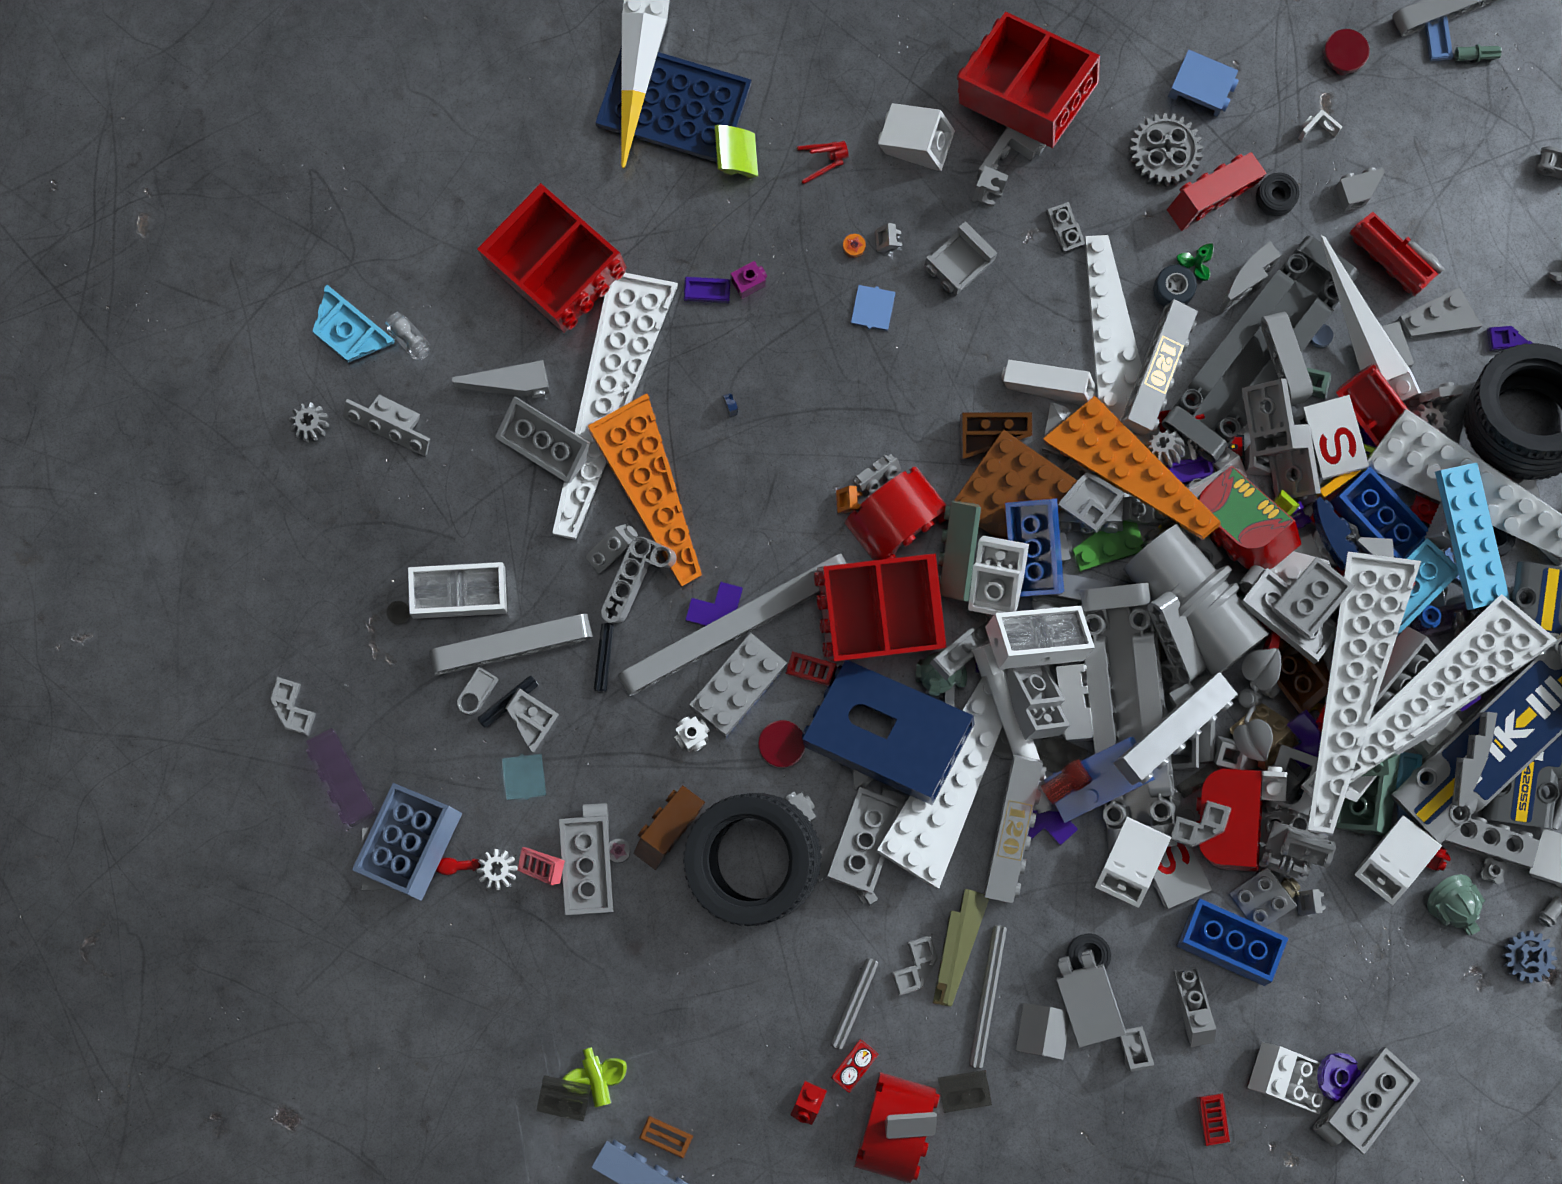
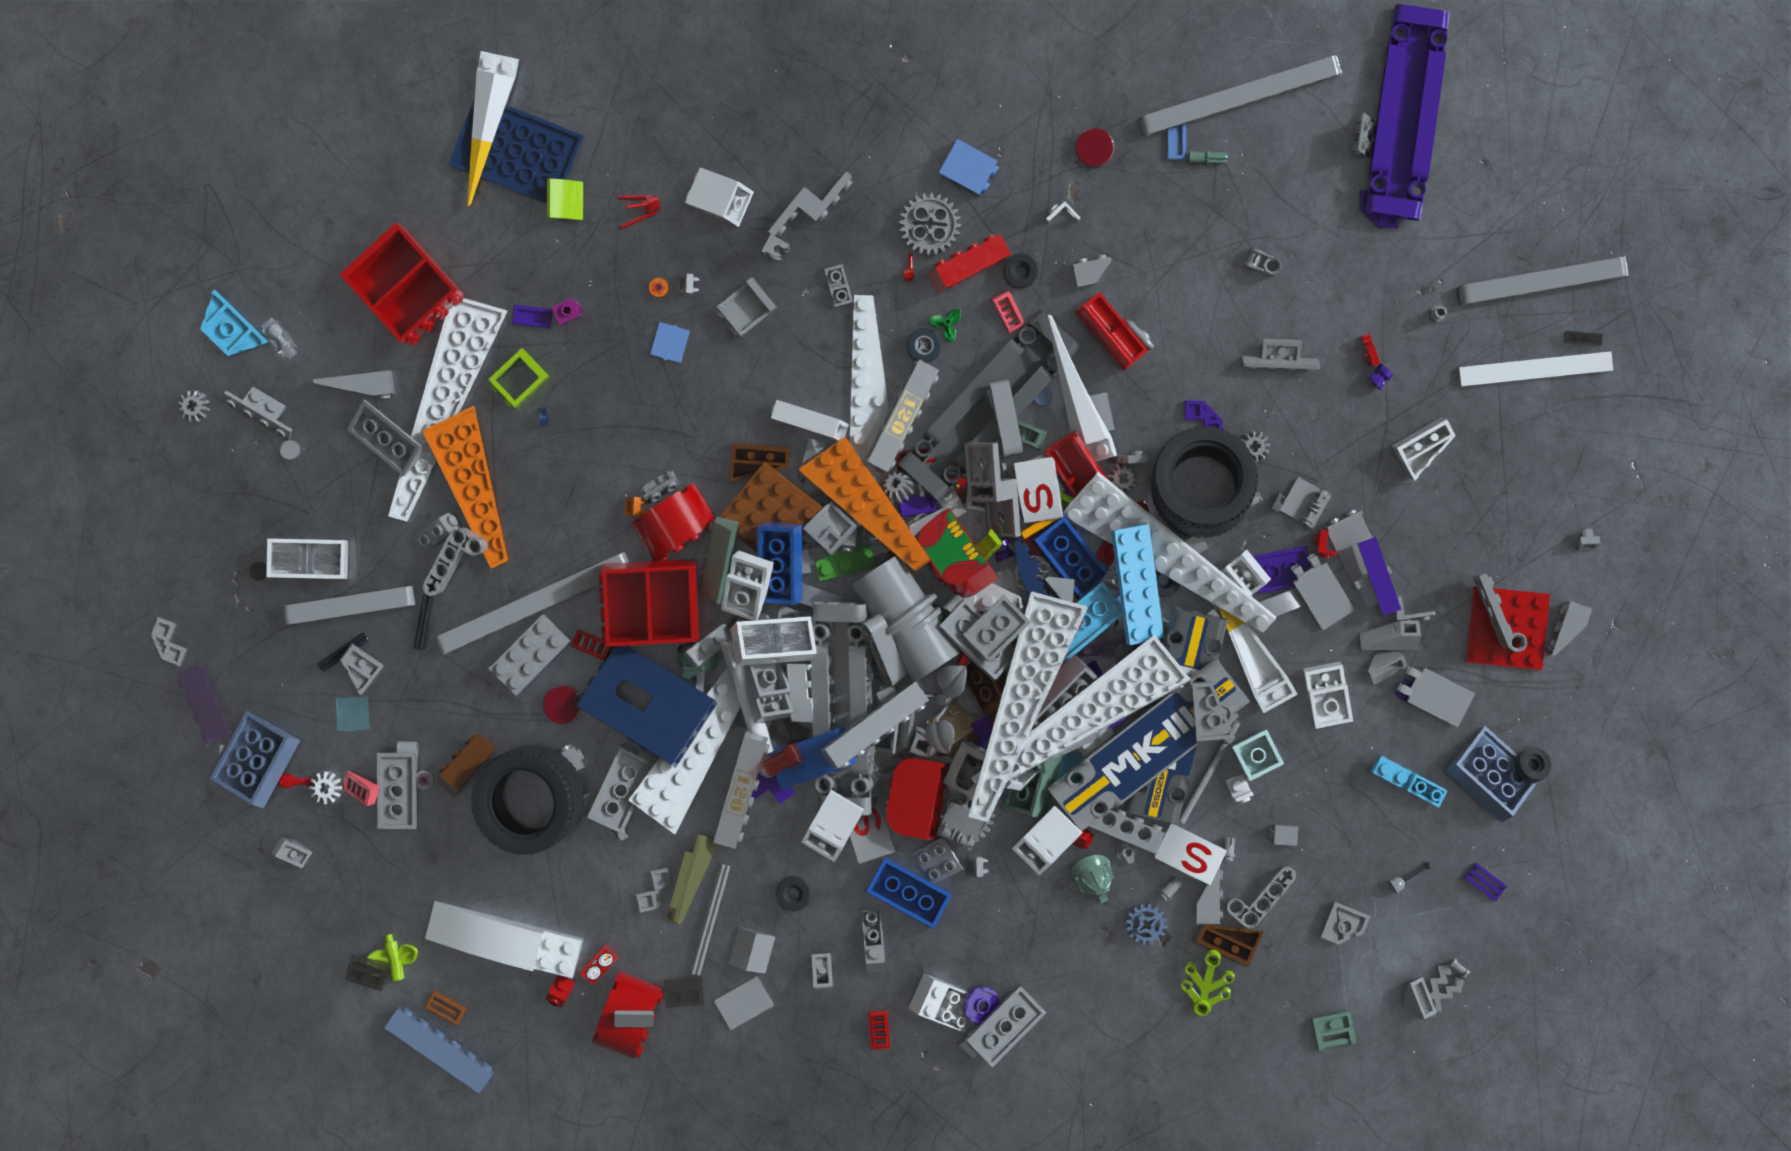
camera: 15 degrees right, 10 degrees up
light grey piece [457,667,499,715] -> none
white brick [674,716,710,752] -> none
dark purple tile [685,582,743,626] -> none
light grey axle [831,958,878,1050] -> none
red container [957,11,1100,148] -> none
light grey tile [1057,950,1126,1048] -> none
light grey tile [1170,801,1231,847] -> none
light grey slope [1220,241,1281,313] -> none
white bracket [1261,766,1287,801] -> none
light grey hinge [1280,828,1336,868] -> none
dark tan plate [1281,877,1301,898] -> none
light grey wing [1398,287,1482,338] -> none
blue plate [1418,605,1441,628] -> none
light grey slope [1452,712,1497,807] -> none
none -> light grey slope [271,837,312,868]
none -> light grey tile [280,440,300,460]
none -> white slope [425,901,584,978]
none -> lime window [488,348,550,408]
none -> light grey piece [714,976,774,1030]
none -> red hand [903,253,914,281]
none -> coral slope [990,290,1026,333]

